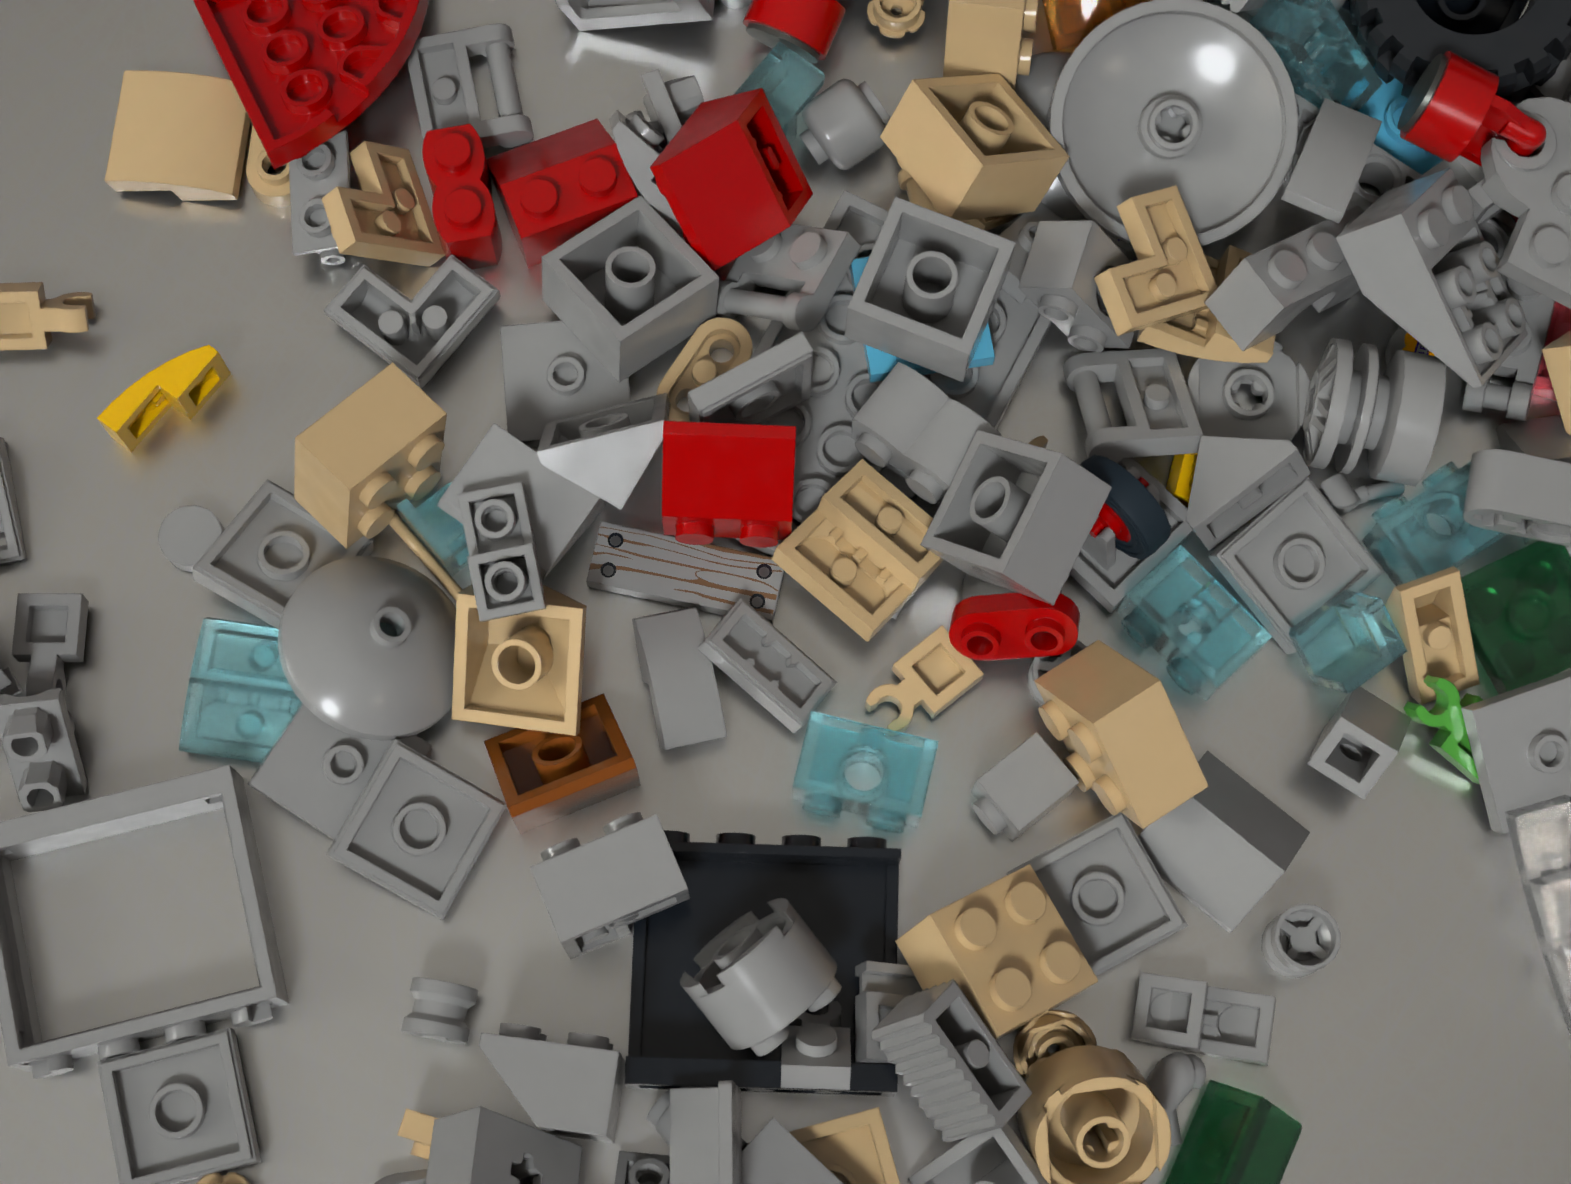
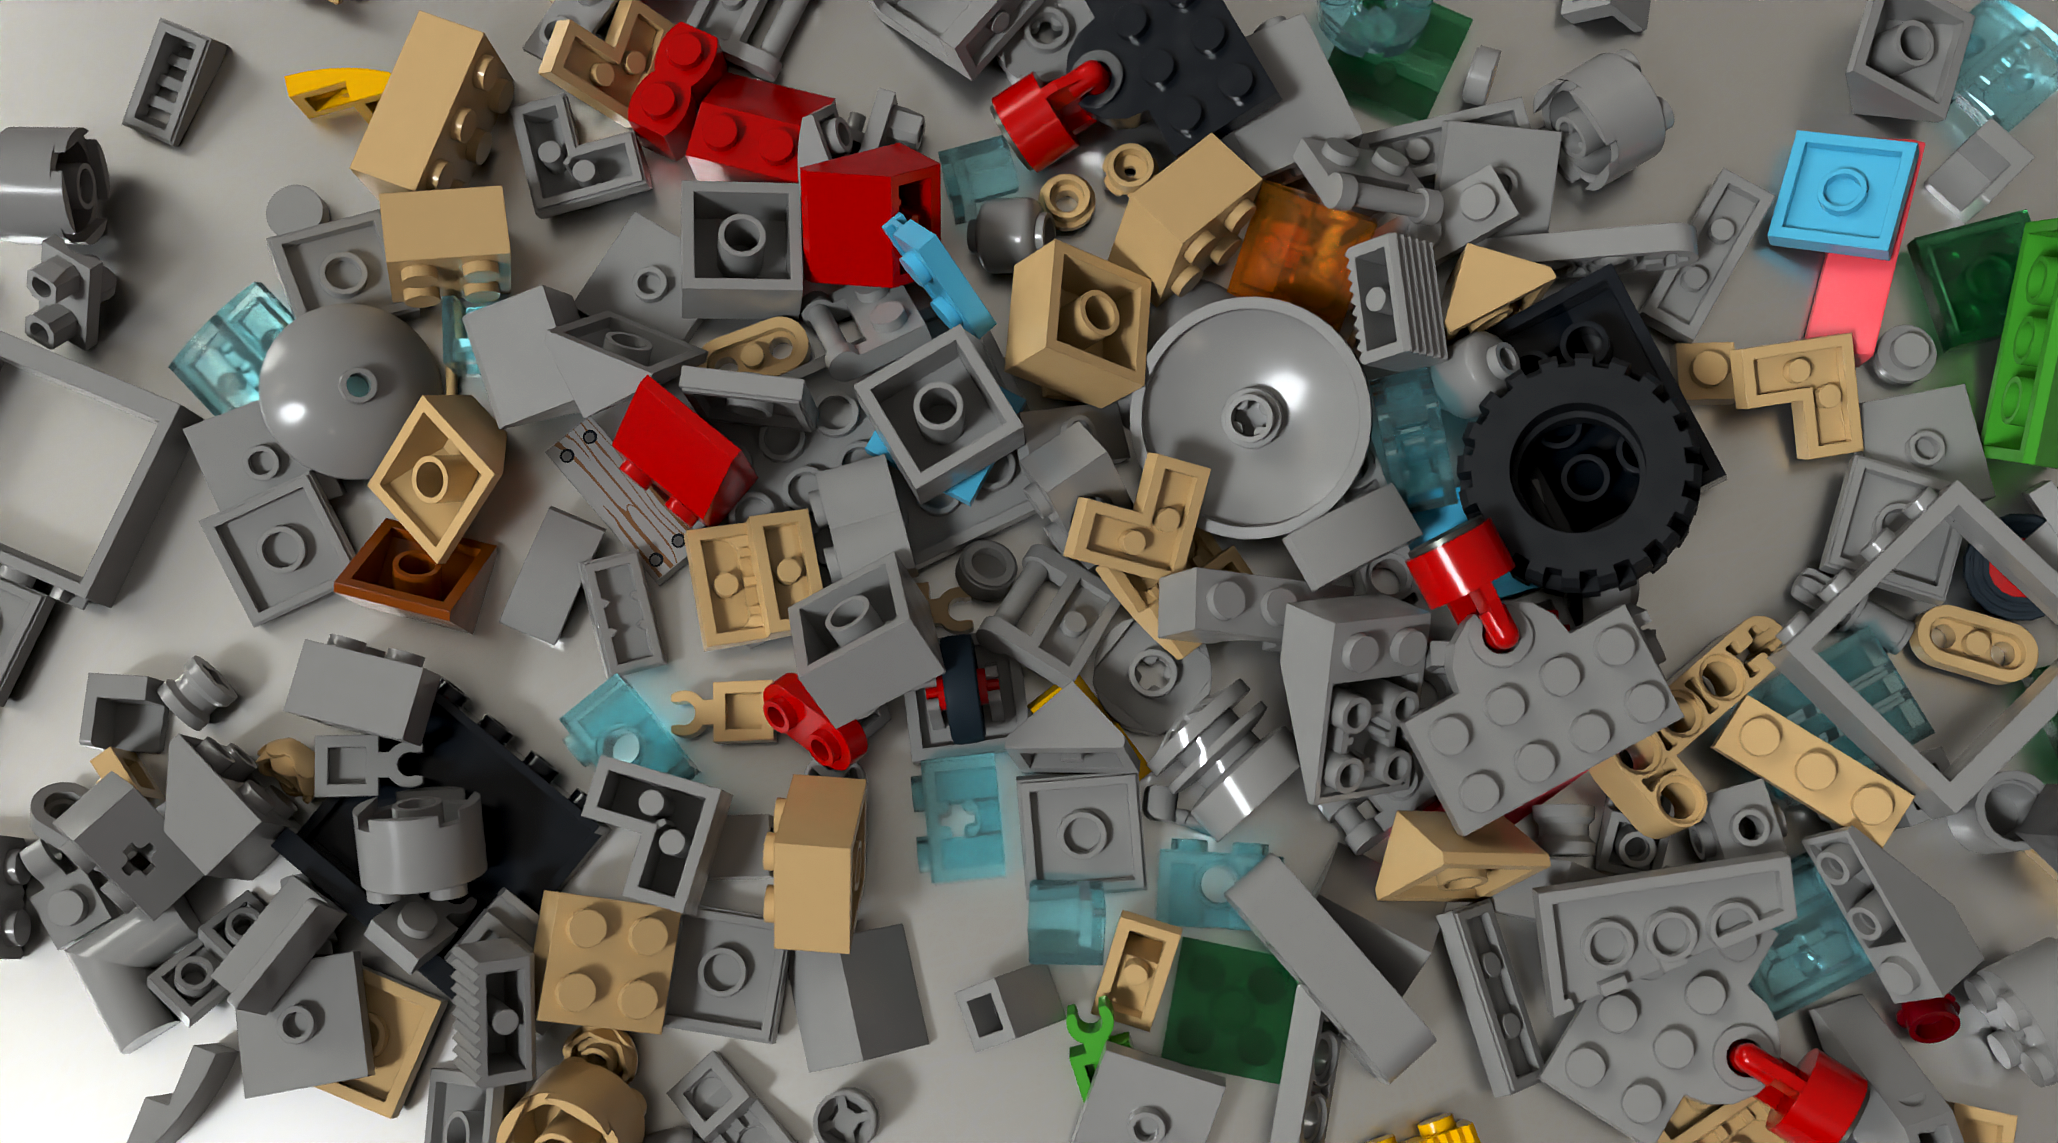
camera: 45 degrees right, 5 degrees up
light grey plate [12,593,89,700] -> none
light grey slope [457,481,546,622] -> none
none -> light grey panel [79,673,169,754]
none -> tan plate [256,737,315,804]
none -> light grey plate [315,735,425,798]
none -> tan brick [350,10,514,201]
none -> light grey brick [581,755,733,915]
none -> medium azure plate [881,212,997,339]
none -> light grey tile [955,540,1018,601]
none -> tan plate [1038,174,1096,231]

